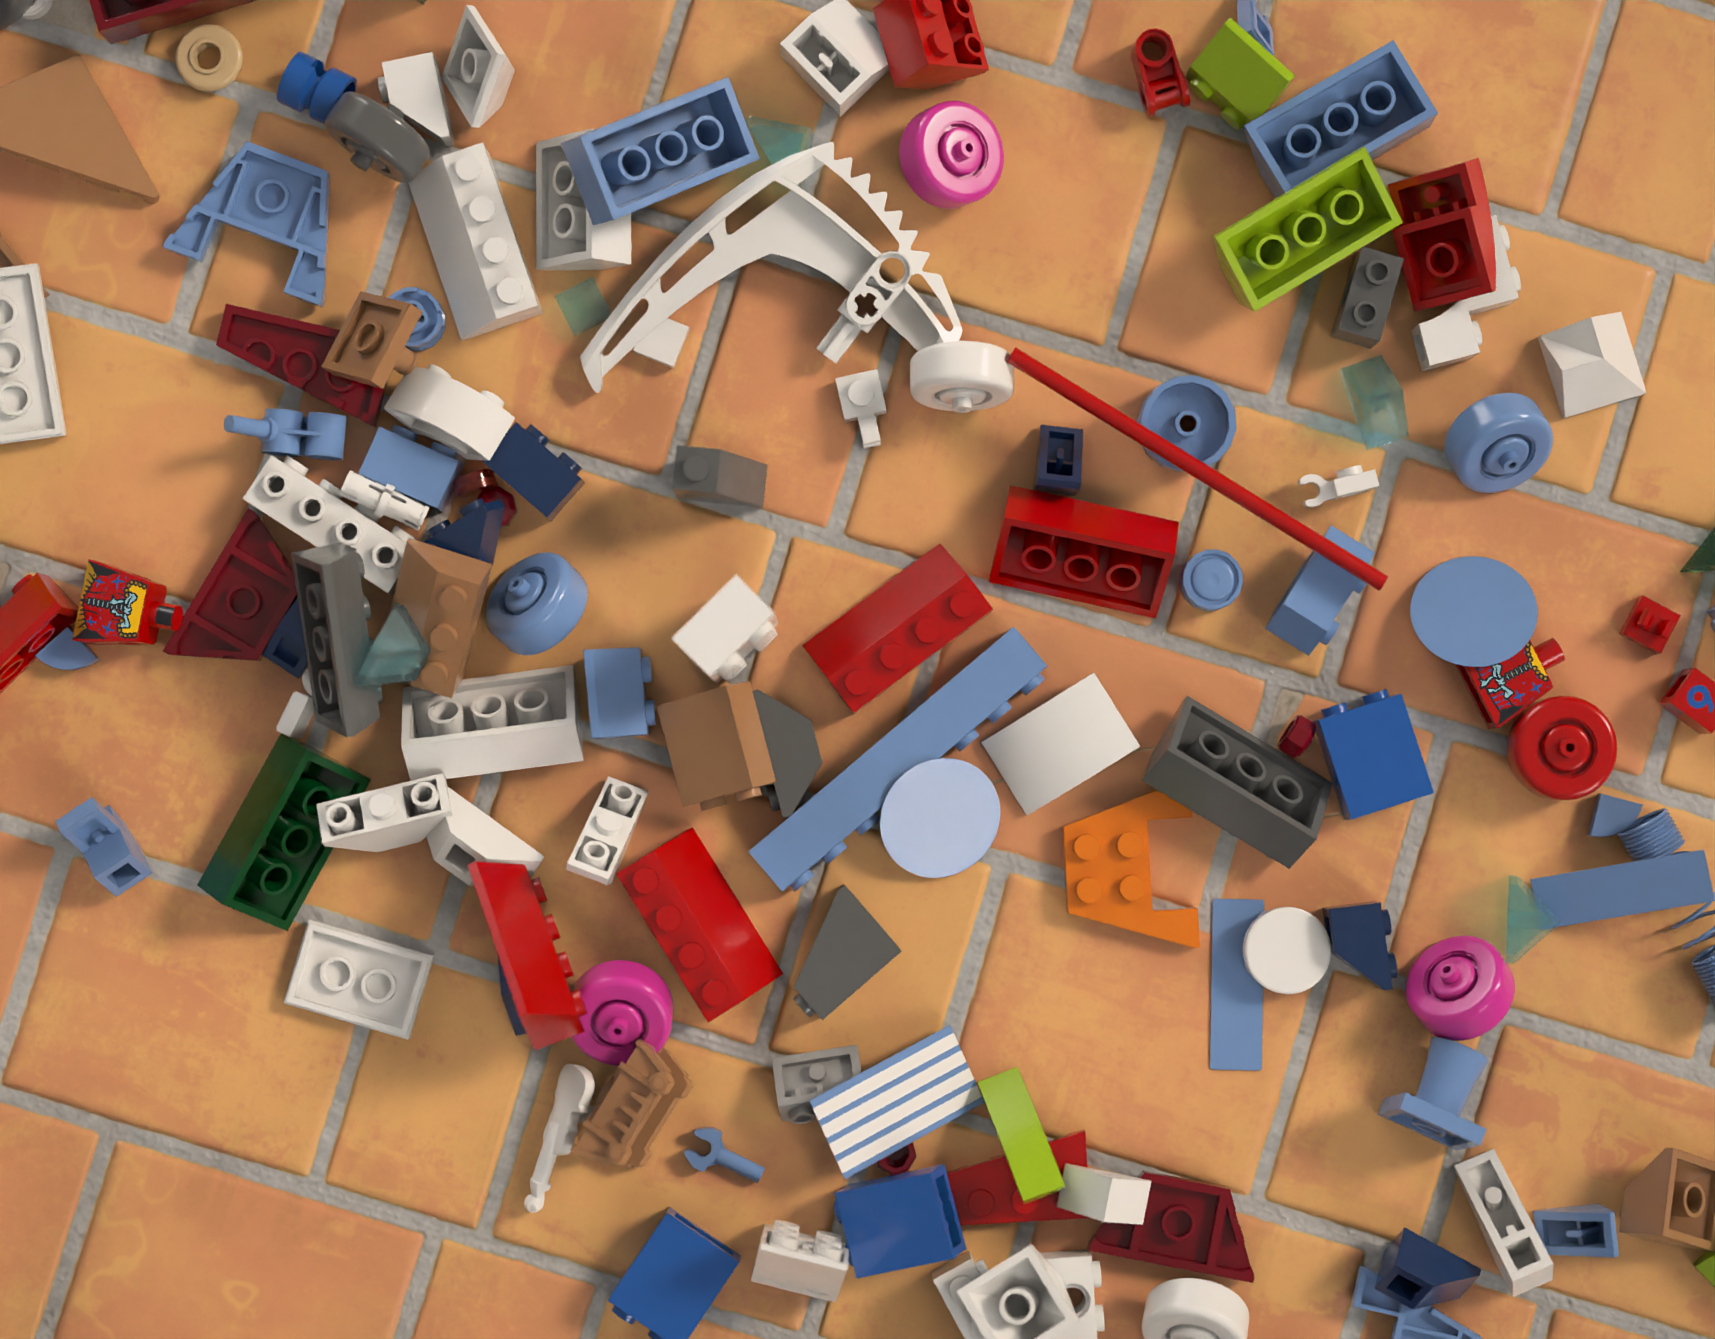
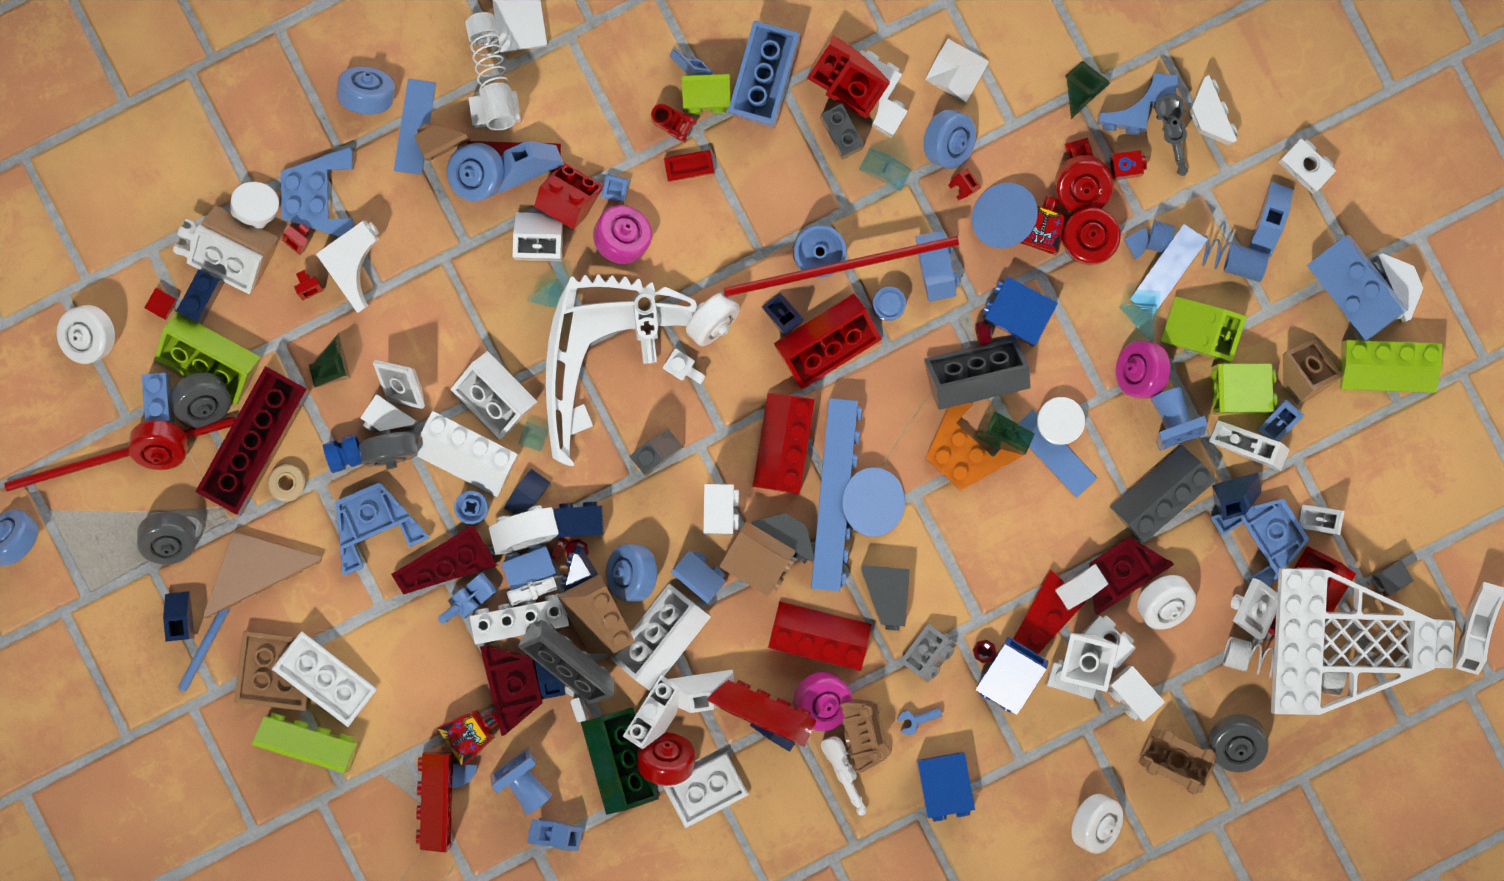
camera: 40 degrees left, 0 degrees up
medium nougat tile [321,291,422,389] -> none
clear light blue slope [355,602,431,686] -> none
medium blue brick [561,77,760,225] -> none
white slope [566,776,648,885] -> none
white slope [751,1220,849,1303] -> none
sticker [810,1025,984,1179] -> none
lime slope [977,1067,1065,1204] -> none
white slope [981,673,1141,815] -> none
lime slope [1213,146,1403,312] -> none
white plate [1297,465,1379,508] -> none
dark blue slope [1322,901,1398,990] -> none
none -> medium blue plant [490,747,552,815]
none -> dark blue slope [504,469,551,515]
none -> medium blue tile [601,174,630,203]
none -> red wheel [637,732,695,786]
none -> red tile [664,150,715,182]
none -> red tile [948,169,981,201]
none -> clear green slope [975,411,1035,455]
none -> red wheel [1054,155,1113,213]
none -> dark grey slope [1110,445,1217,543]
none -> lime slope [1160,296,1247,364]
none -> lime slope [1211,364,1277,415]

